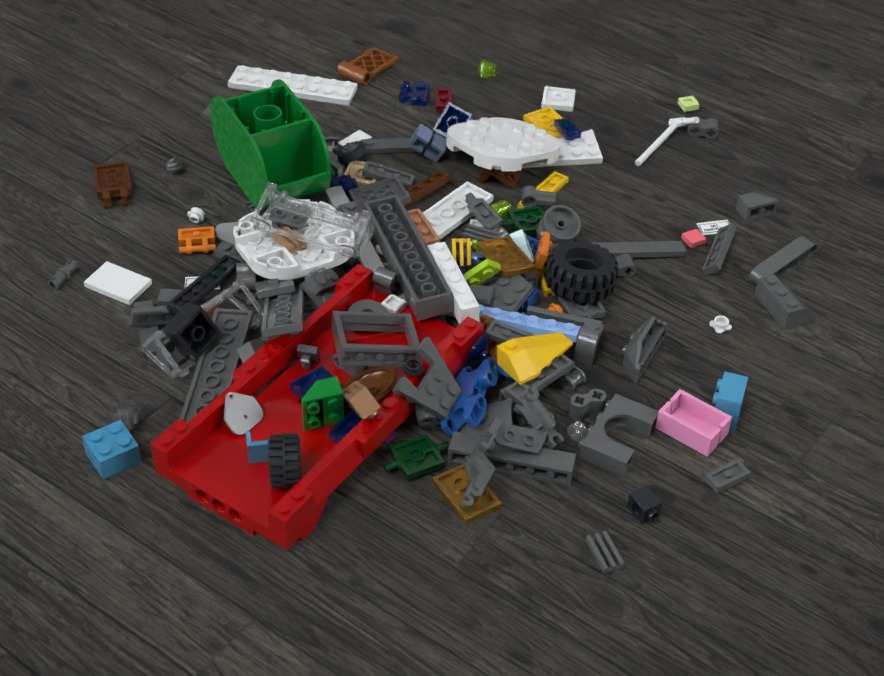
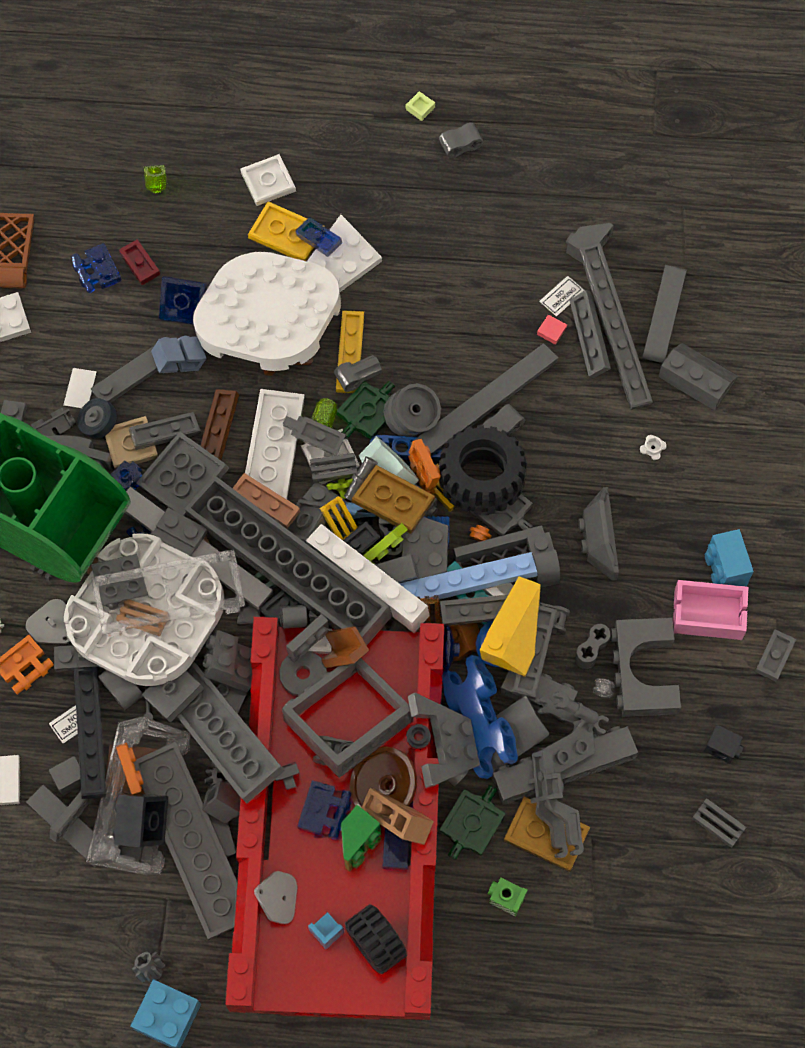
camera: 30 degrees left, 25 degrees up
white bar [635,117,699,166] -> none
none -> orange plate [116,742,144,794]
none -> dark grey plate [286,614,329,663]
none -> dark orange panel [321,626,369,668]
none -> bright green brick [488,878,527,916]
none -> dark grey tile [579,242,653,410]

